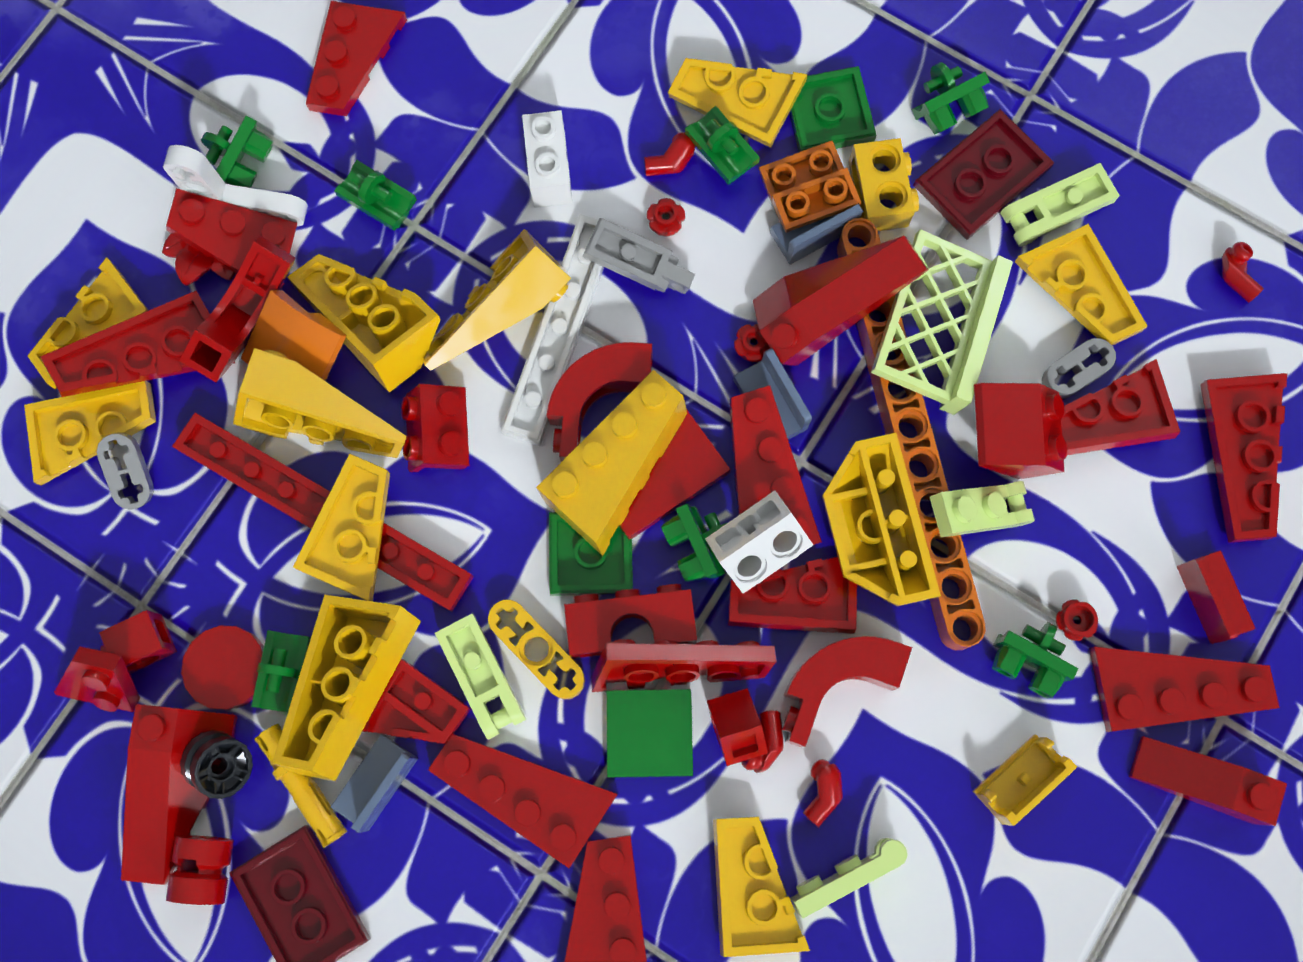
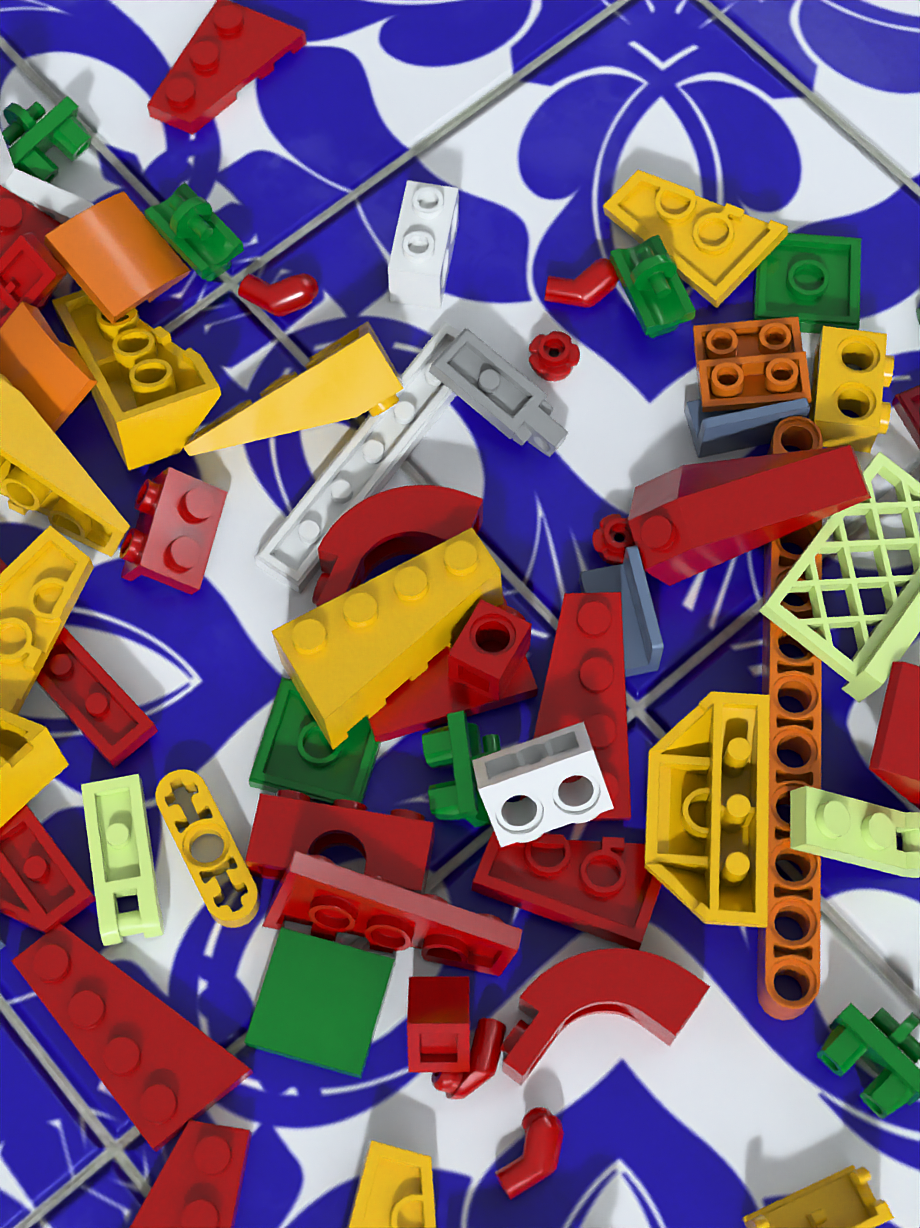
camera: 15 degrees right, 10 degrees down
none -> orange slope [44,191,191,324]
none -> red arm [238,273,319,317]
none -> red brick [448,599,532,702]

